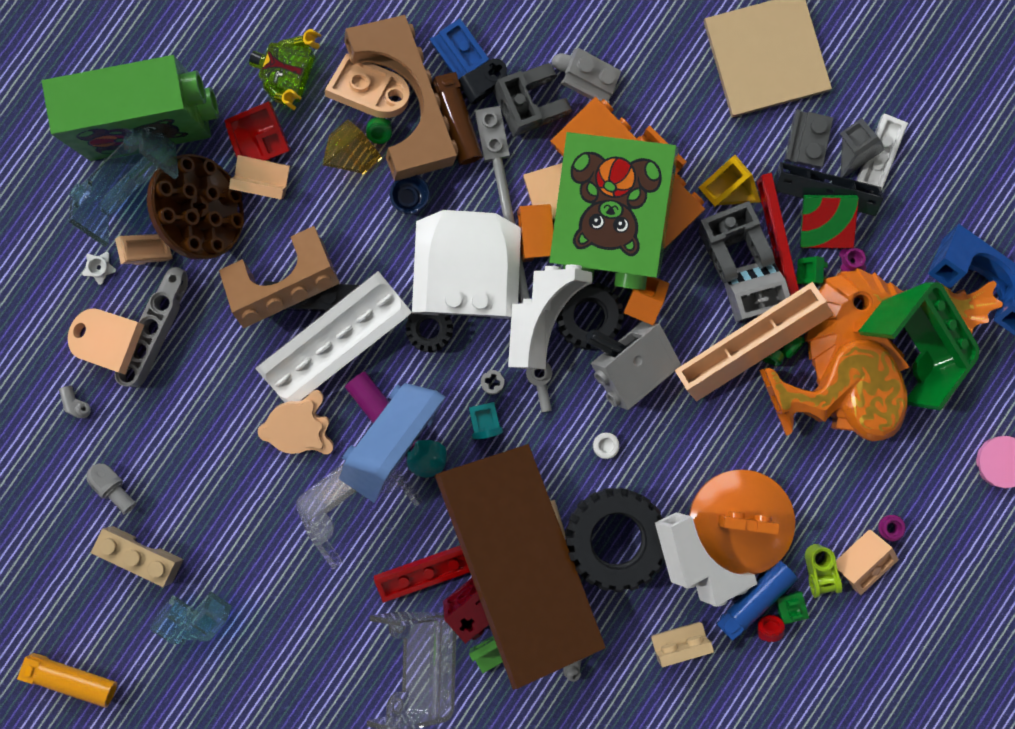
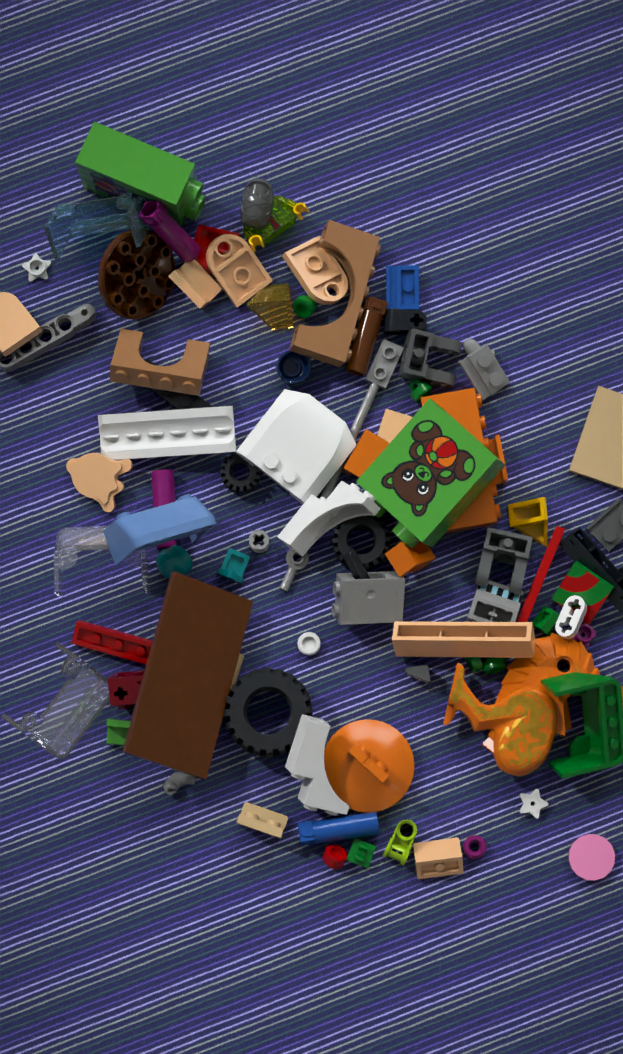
camera: 40 degrees right, 5 degrees down
light nougat tile [115,234,173,265] -> none
none -> magenta piece [138,201,200,263]
none -> light nougat tile [206,234,273,307]
none -> dark grey piece [240,178,274,229]
none -> dark grey slope [404,665,431,683]
none -> green tile [410,379,432,403]
none -> white plate [519,789,548,819]
none -> white beam [555,595,587,639]

